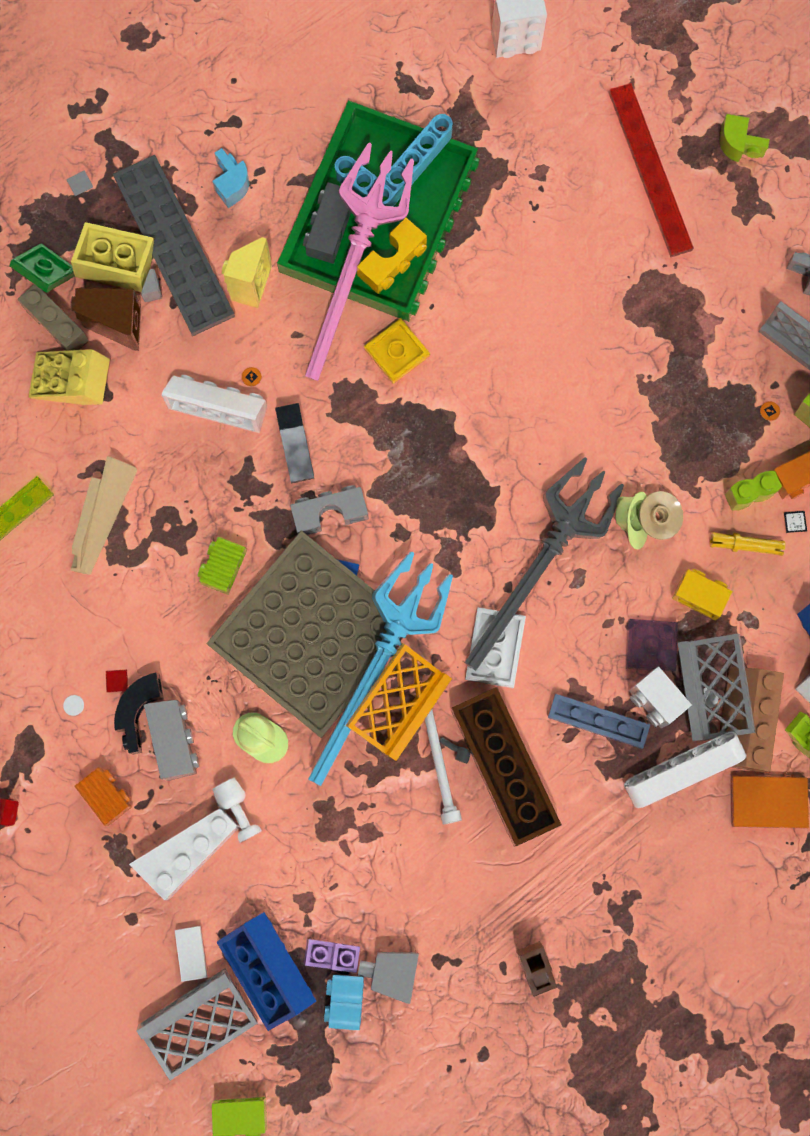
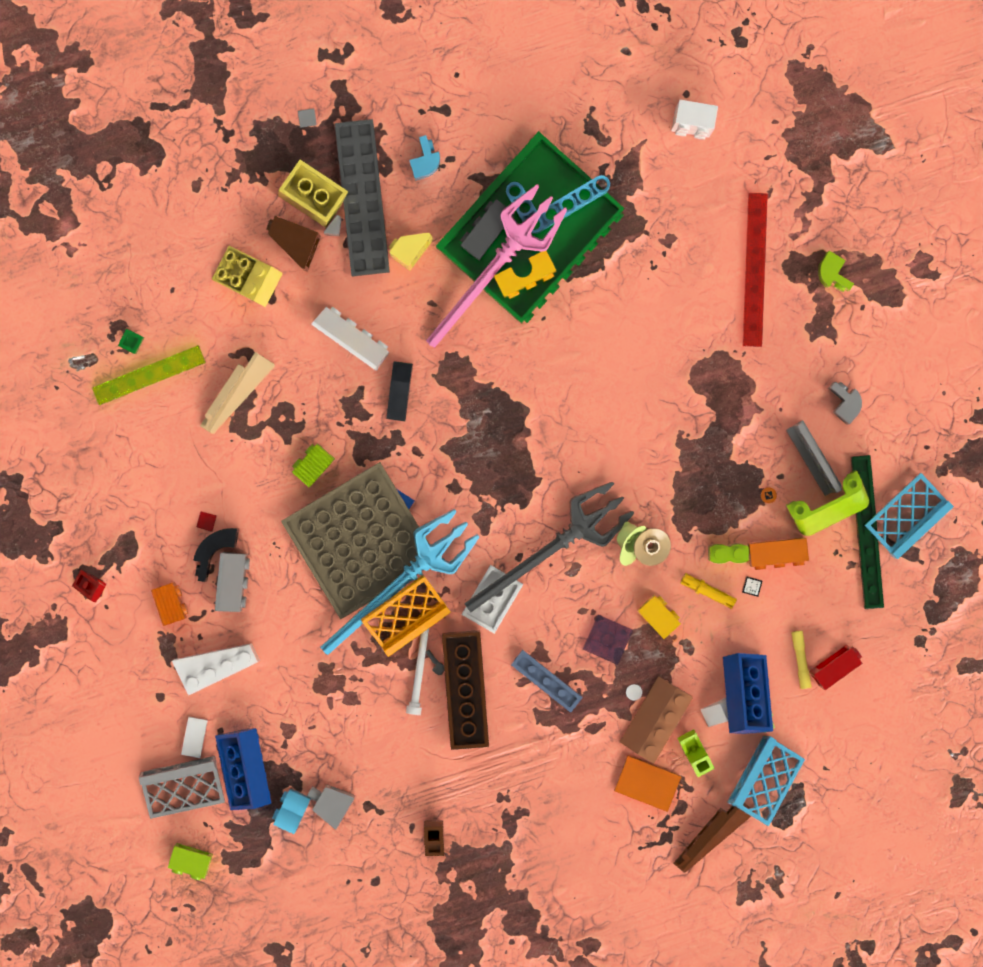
camera: 20 degrees right, 10 degrees up
green tile [9,243,75,293] -> none
dark tan arch [18,284,89,351] -> none
white sticker [63,695,84,716] -> none
white piece [212,777,262,843] -> none
yellowish green piece [233,713,288,763] -> none
orange sticker [242,367,262,387] -> none
light grey arch [290,485,369,535] -> none
lavender slope [303,939,360,973] -> none
yellow tile [364,318,430,384] -> none
white beam [624,732,746,808] -> none
white brick [629,666,692,728] -> none
light grey fence [678,634,755,741] -> none

